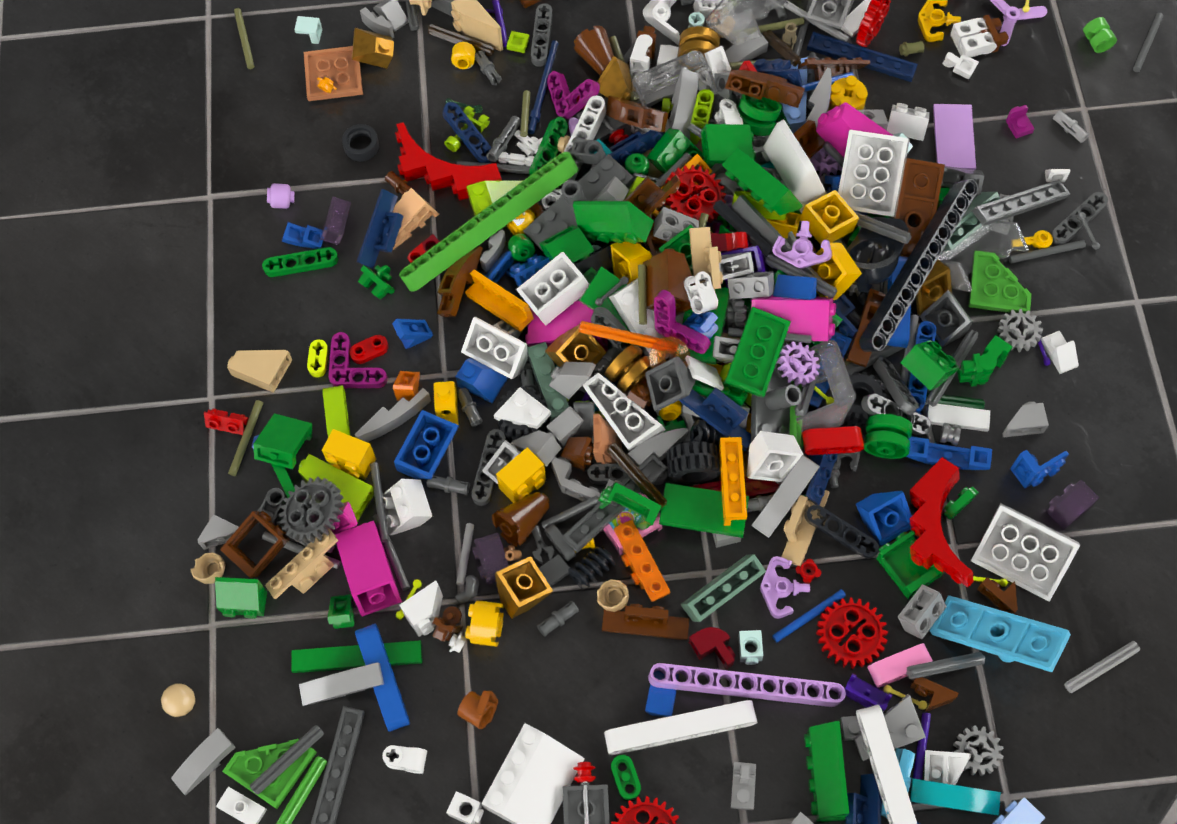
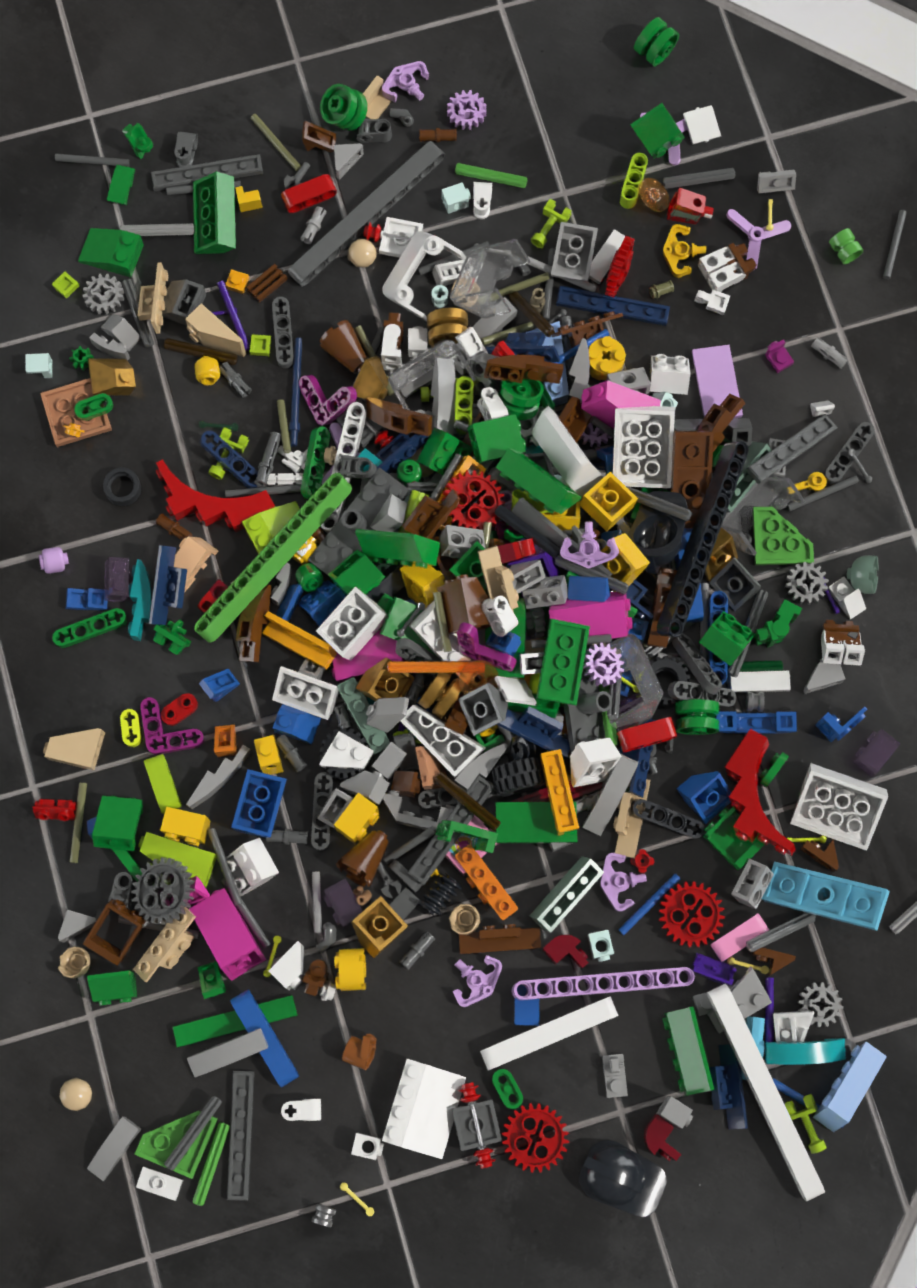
camera: 15 degrees left, 10 degrees up
none -> green gear [69,346,94,371]
none -> green plate [74,393,113,421]
none -> teal slope [128,559,153,641]
none -> lavender piece [453,955,502,1007]
none -> reddish brown slope [697,393,746,452]
none -> hips [820,620,865,665]
none -> sand green cylinder [847,555,879,594]

